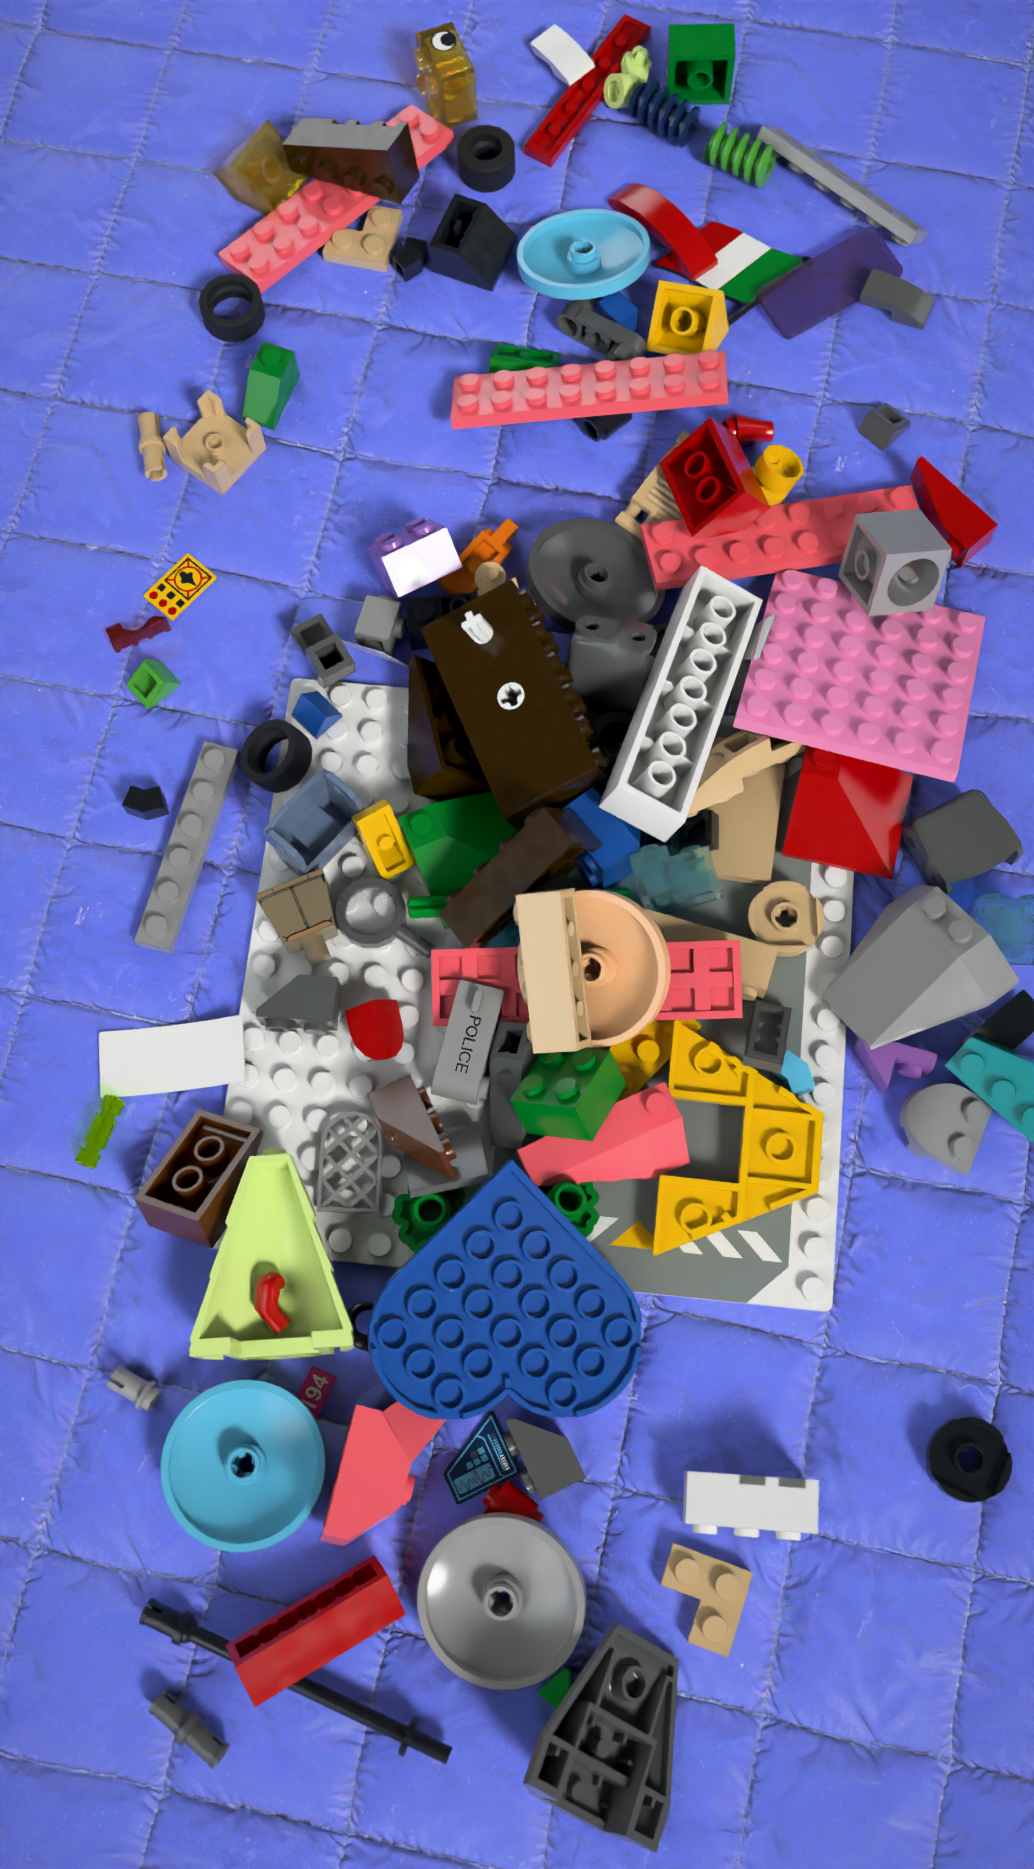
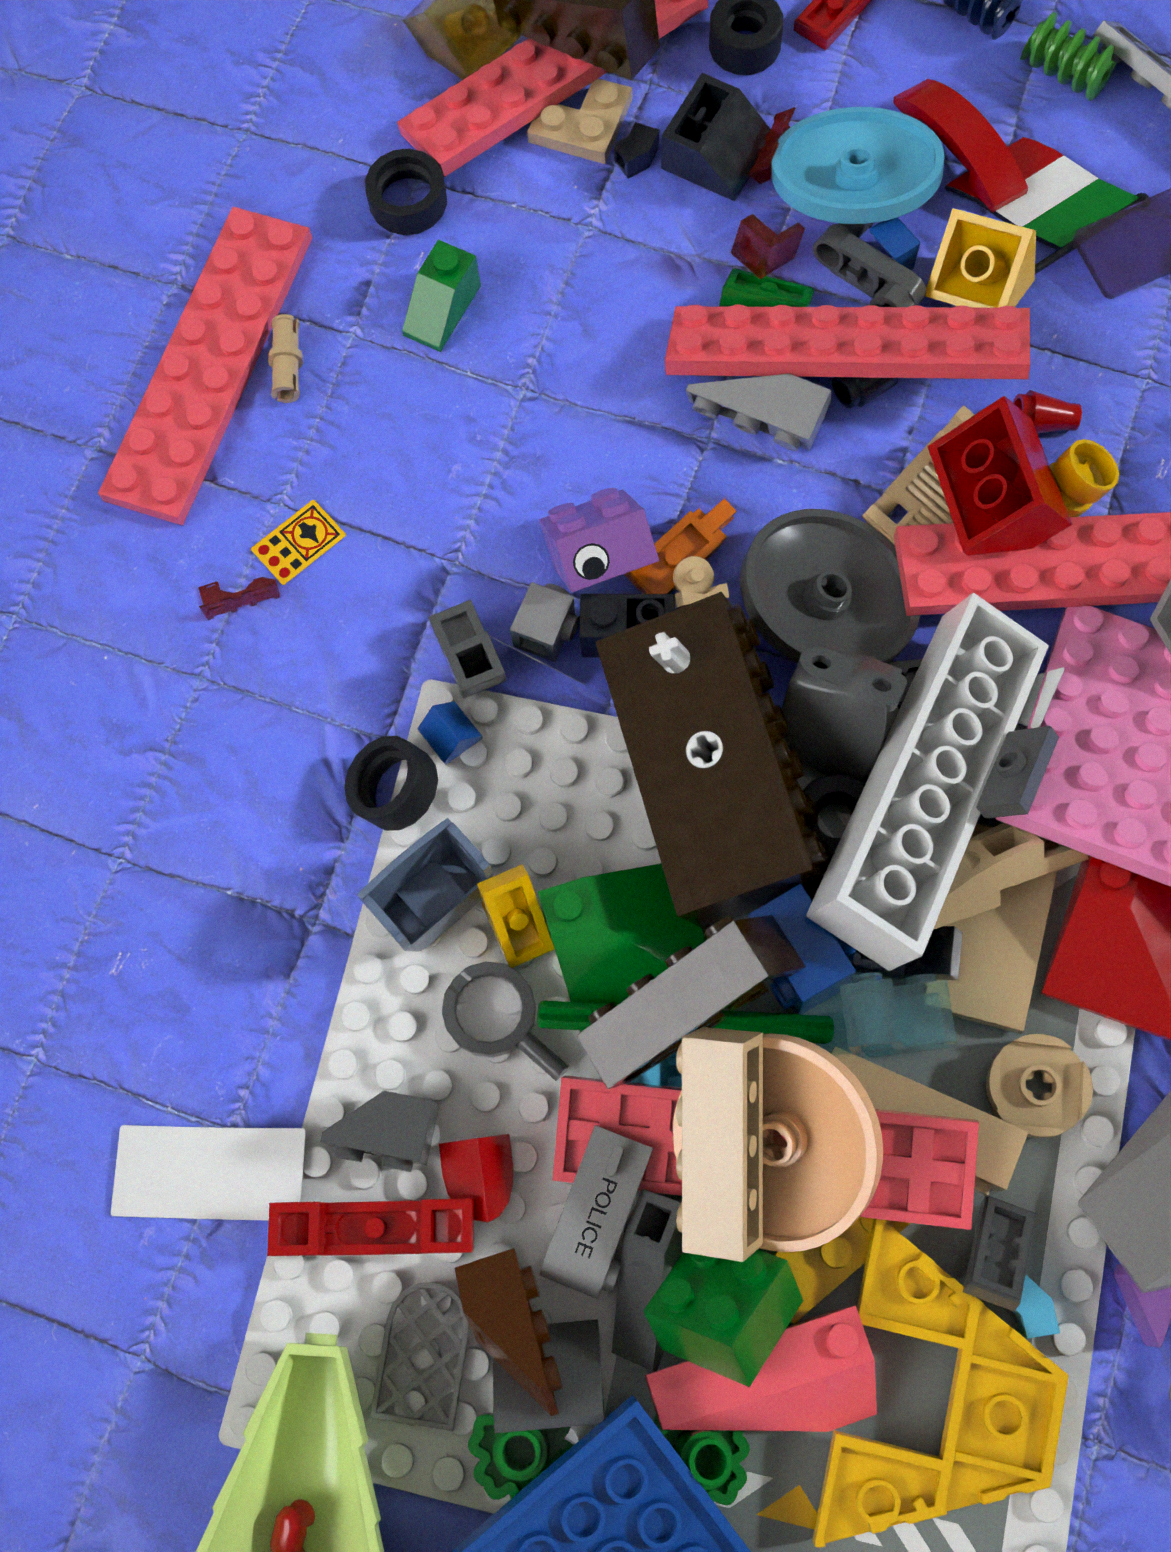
camera: 10 degrees right, 0 degrees up
clear neon green axle [75,1094,125,1169] -> none
black piece [122,785,169,820] -> none
bright green slope [126,658,181,709] -> none
light grey plate [134,741,241,954] -> none
reddish brown slope [134,1109,264,1248] -> none
tan panel [163,389,266,496] -> none
dark tan torso [255,868,339,965] -> none
dark brown wedge [407,654,491,802] -> none
none -> coral plate [98,206,313,526]
none -> red slope [267,1198,474,1256]
none -> light grey slope [686,374,831,451]
none -> panel [730,214,805,279]
none -> clear red piece [748,107,796,184]
none -> dark grey plate [976,726,1059,818]

